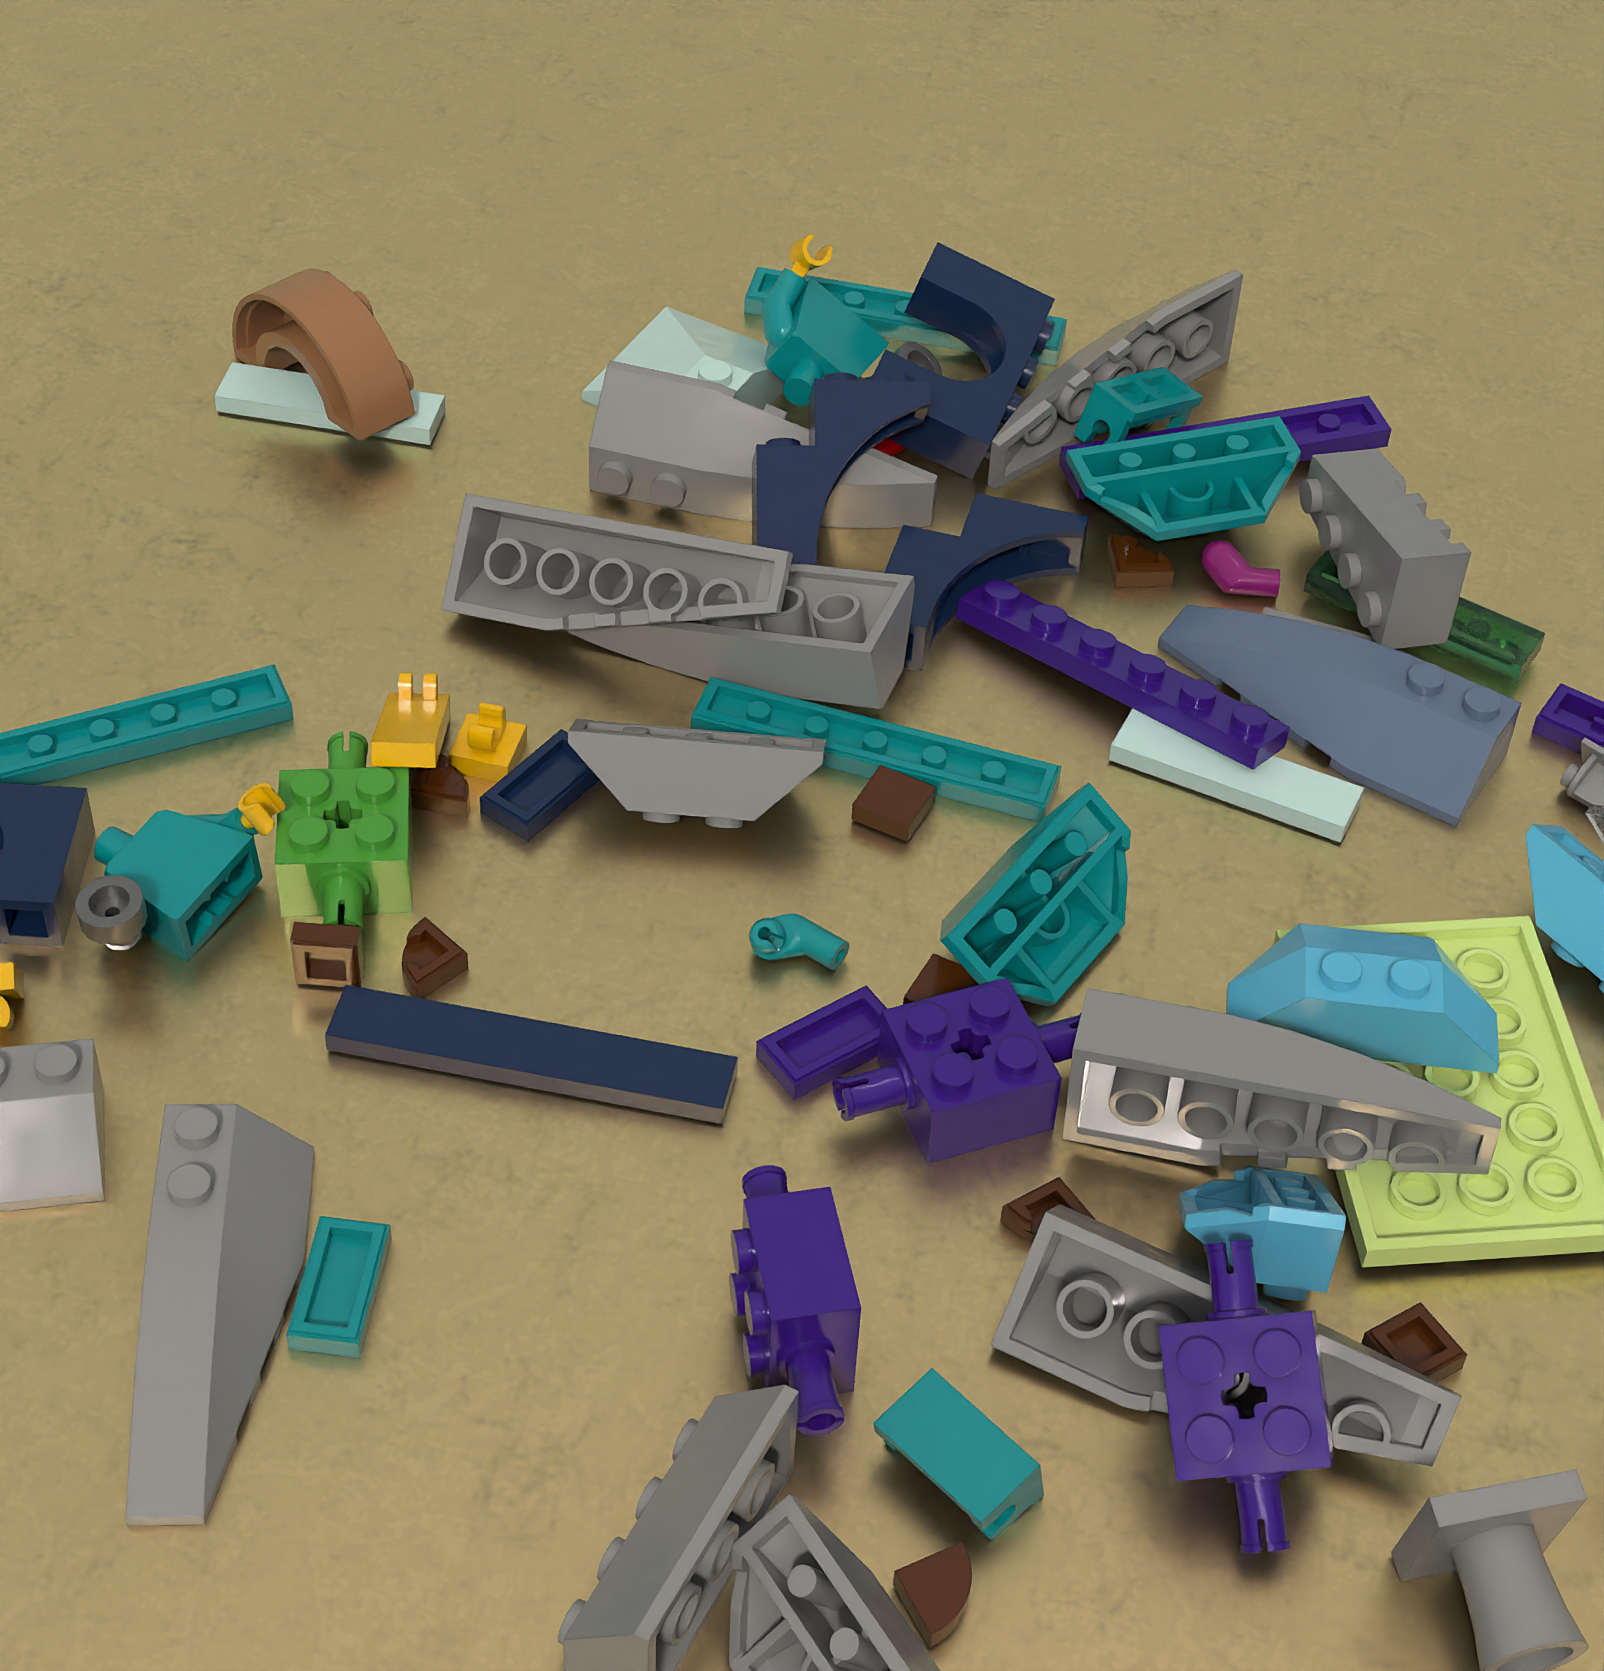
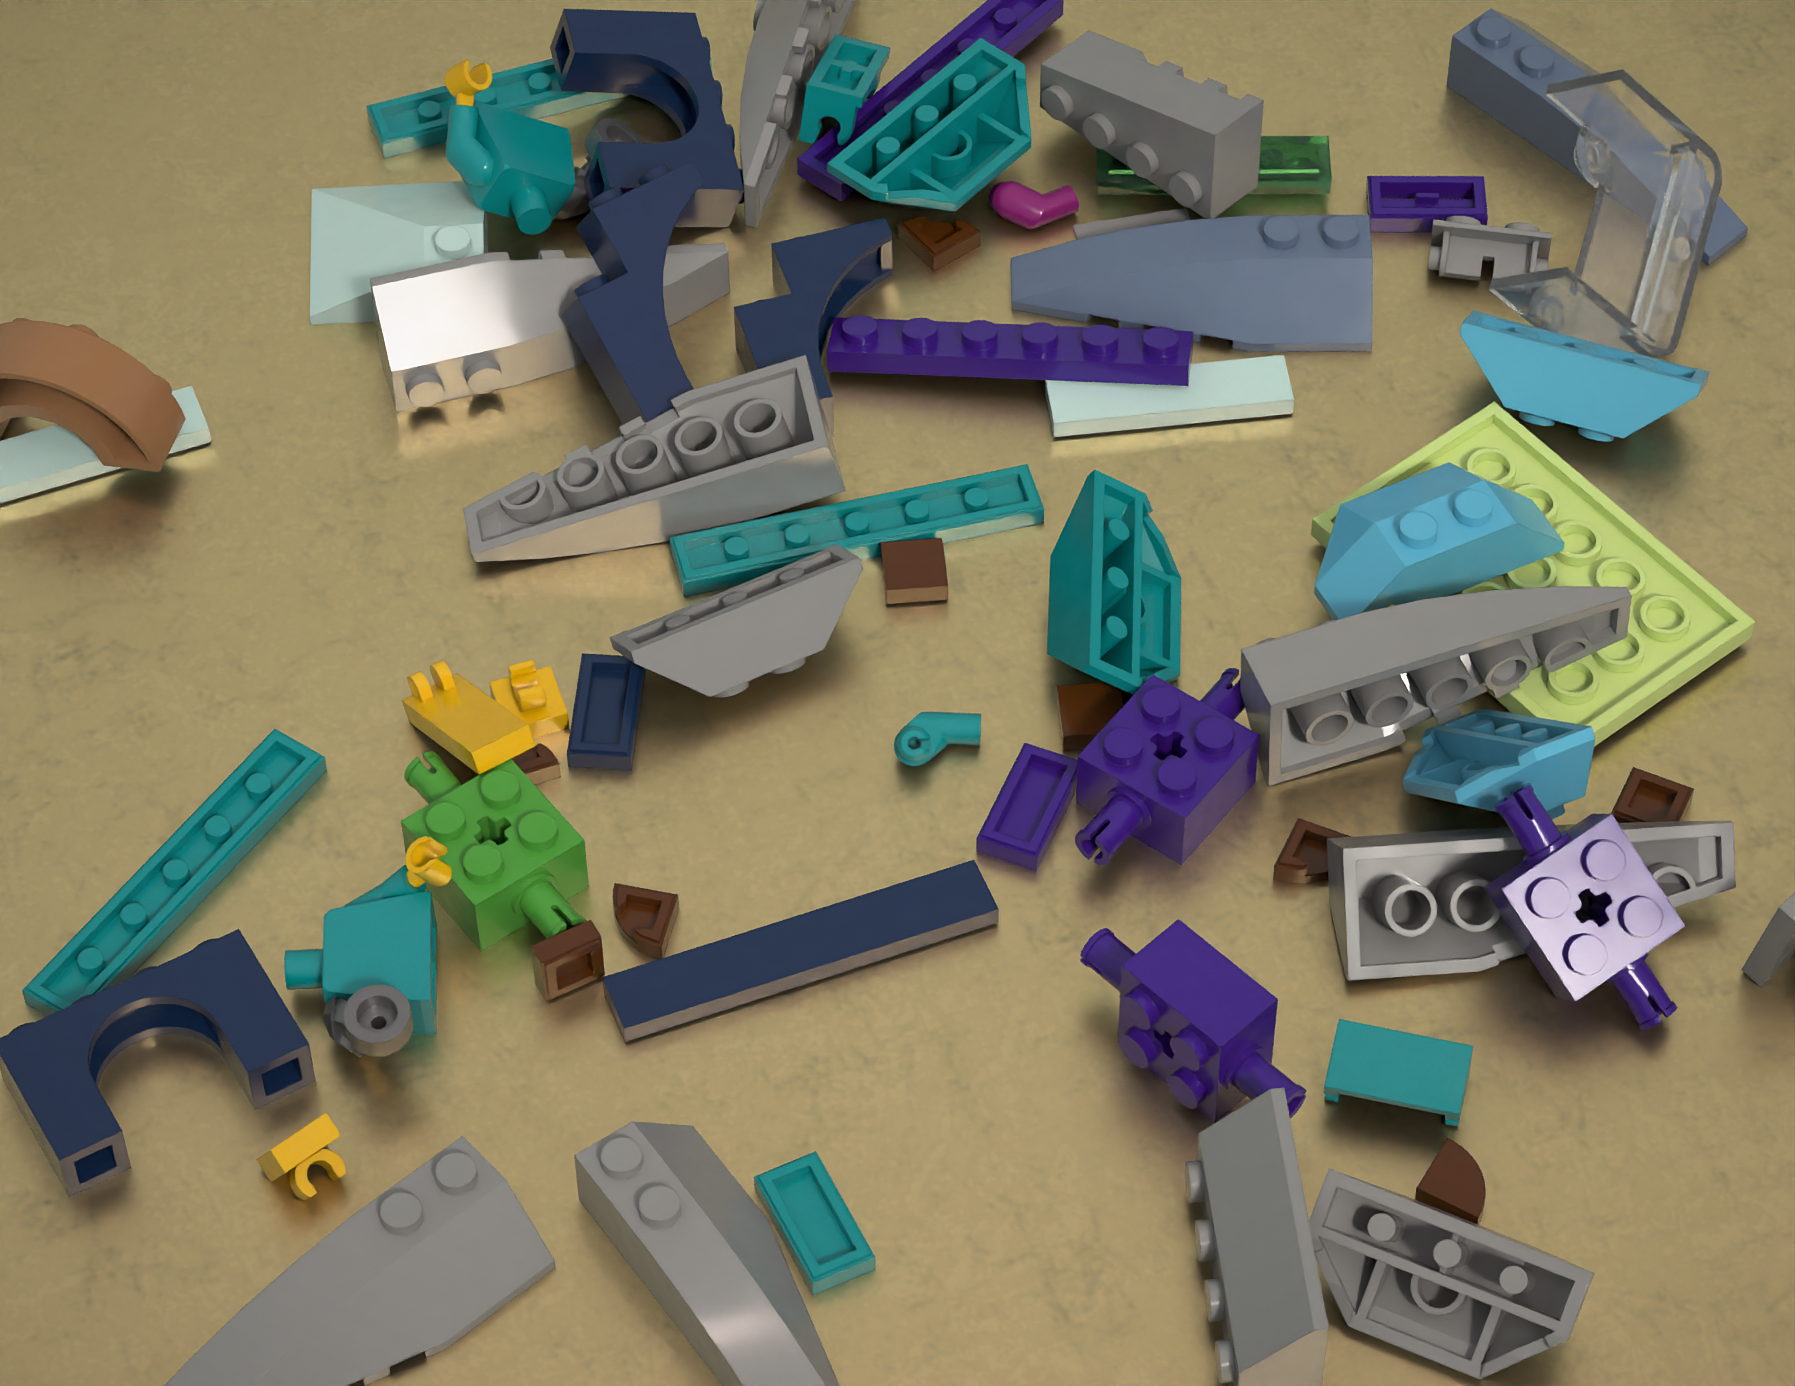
camera: 30 degrees left, 5 degrees up
light grey wedge [441,493,793,632] -> none

